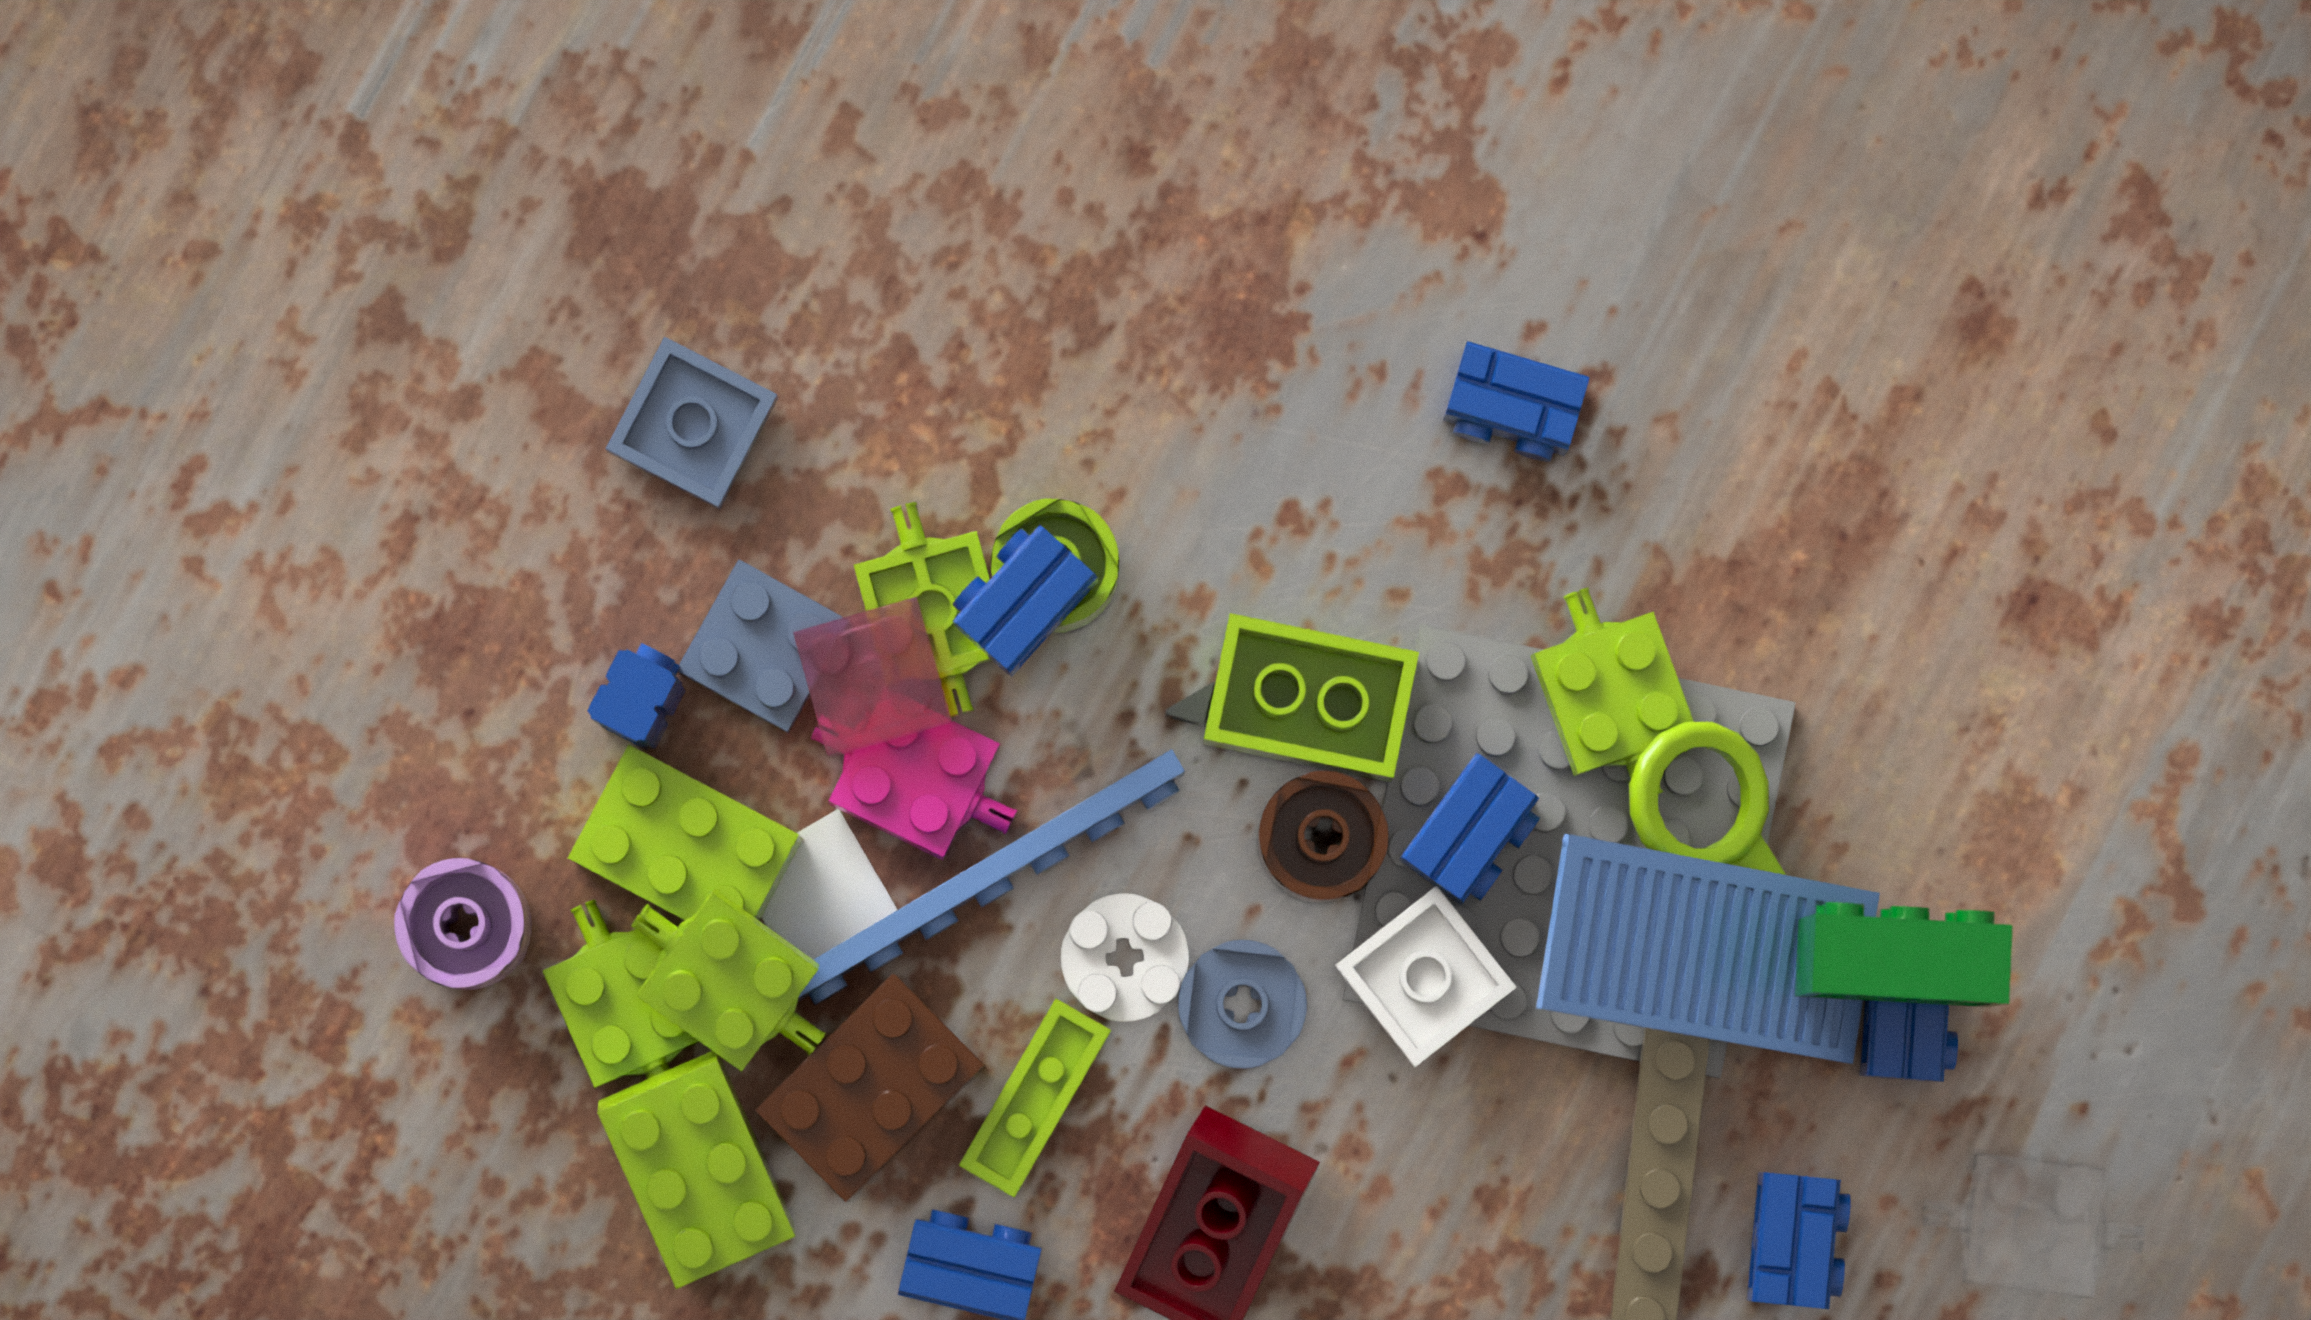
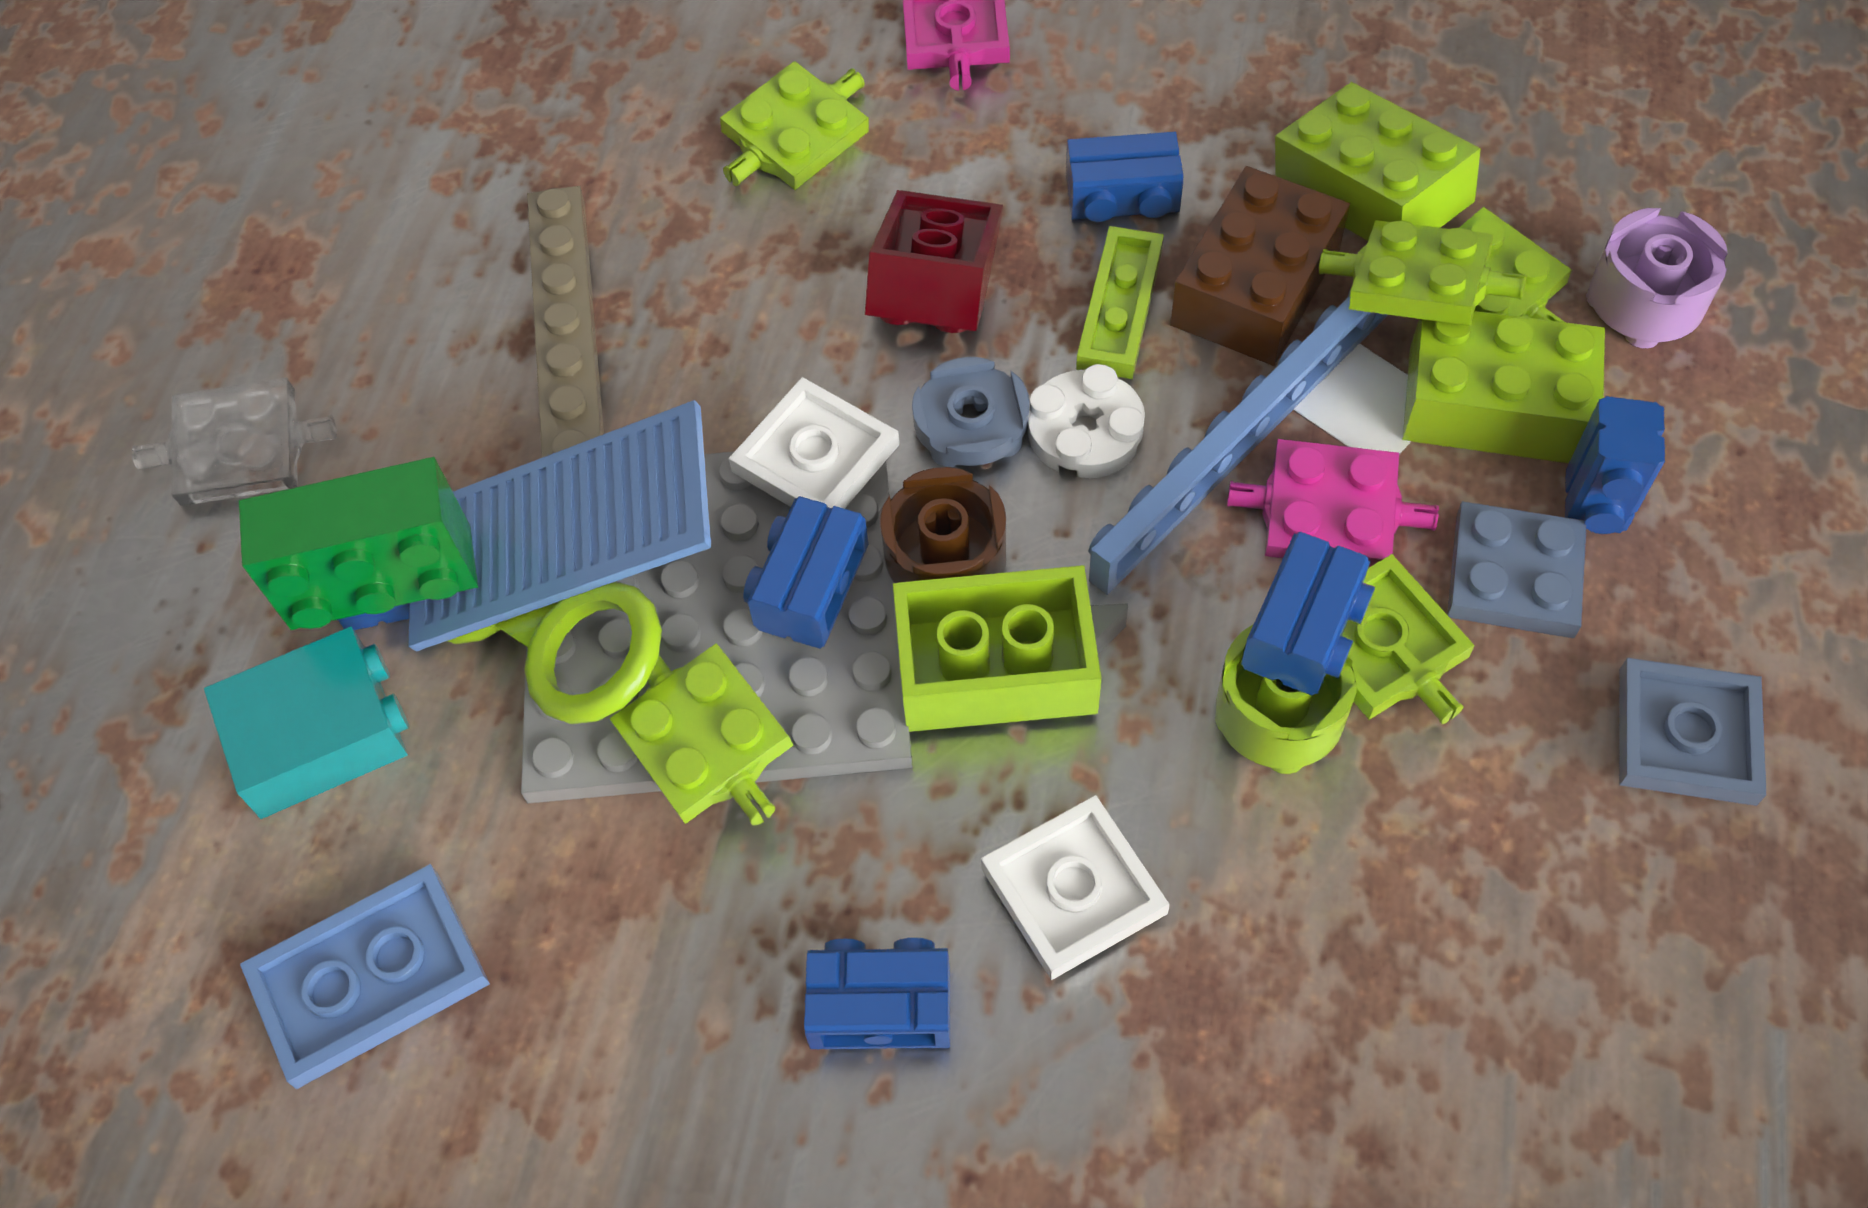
camera: 170 degrees right, 25 degrees down
clear pink plate [793,597,953,757] -> none
blue brick [1746,1172,1851,1309] -> none
none -> teal brick [204,627,409,819]
none -> medium blue plate [240,864,490,1089]
none -> white plate [981,795,1170,980]

